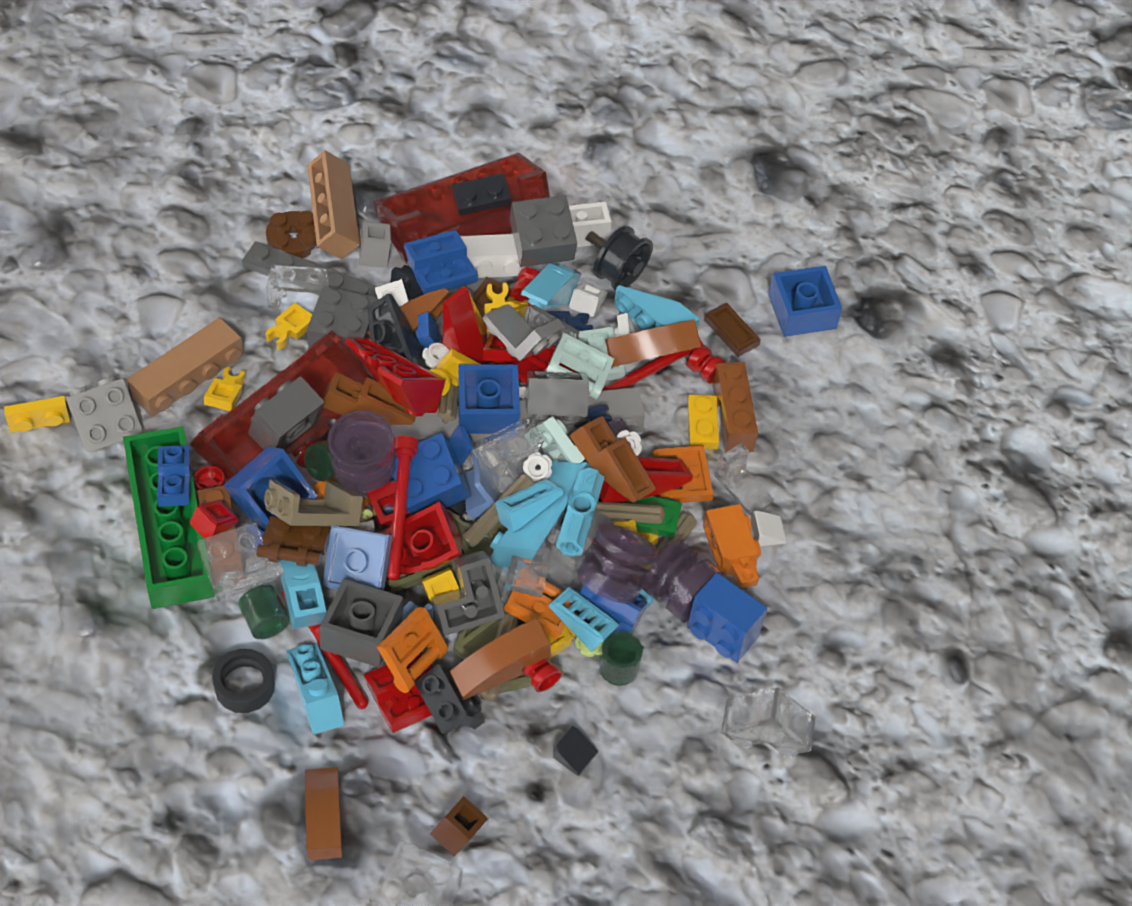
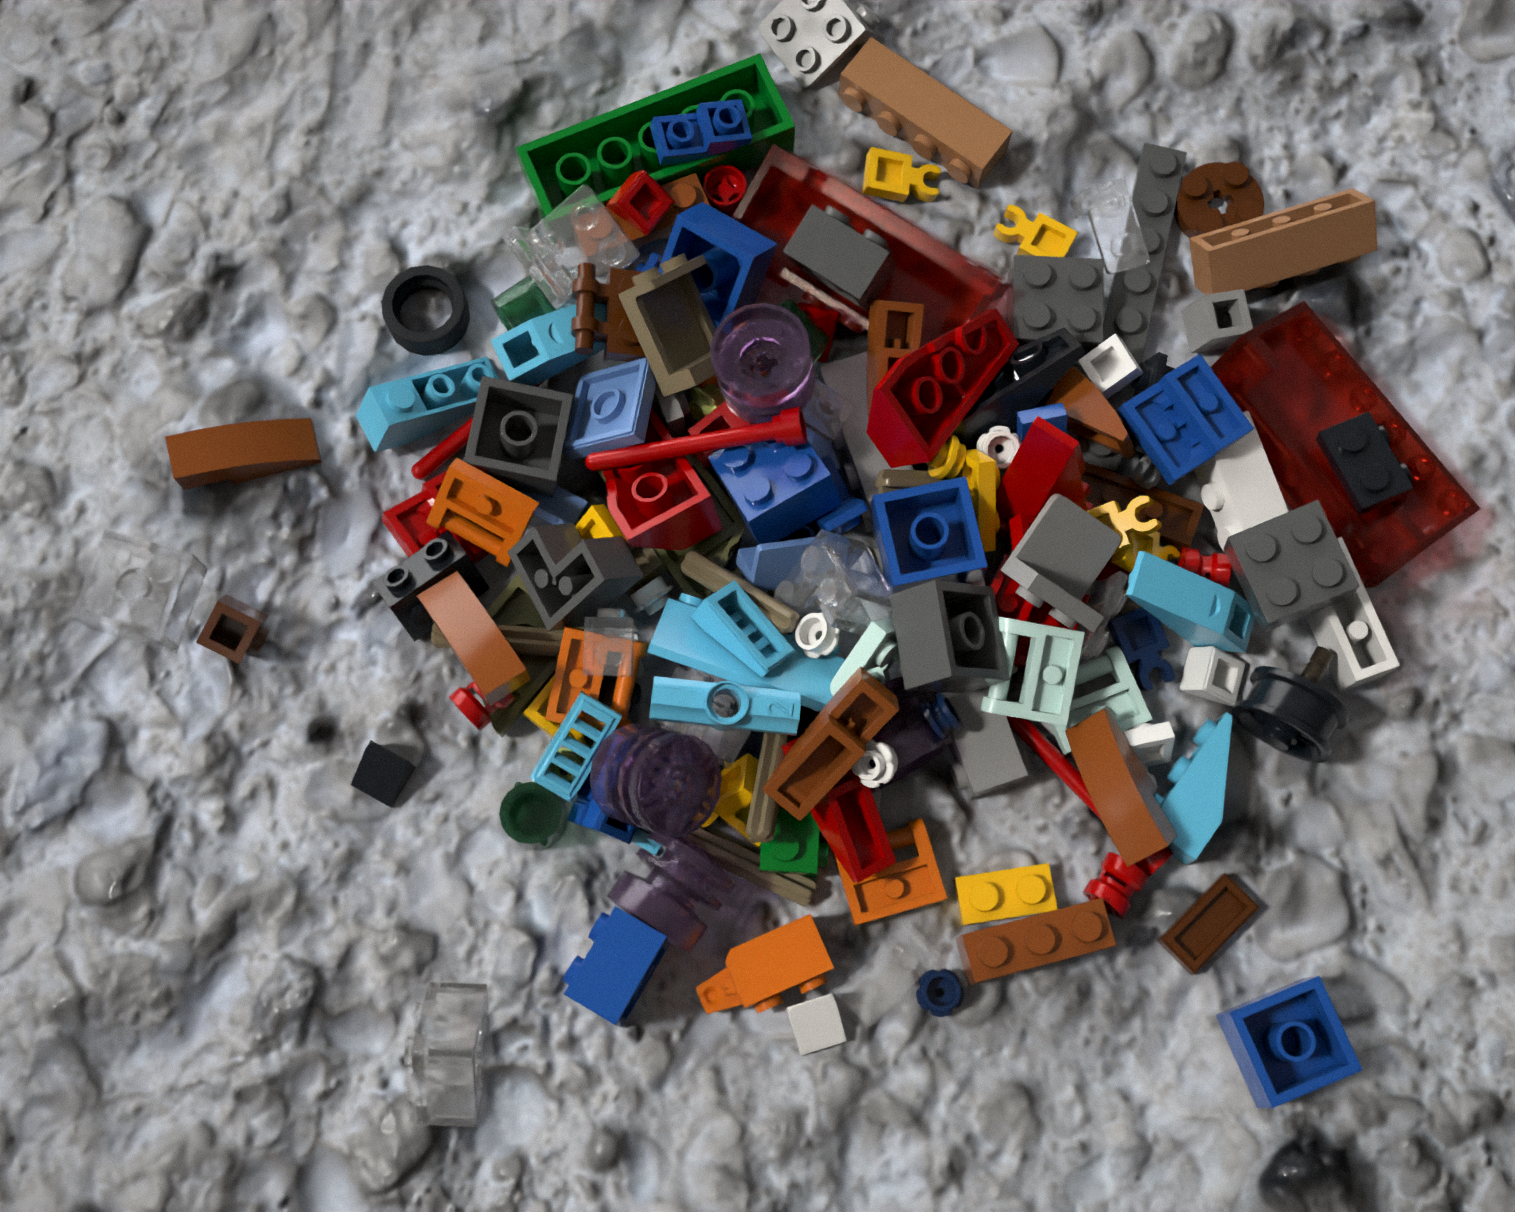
camera: 85 degrees right, 20 degrees up
none -> dark blue plate [916,969,964,1017]

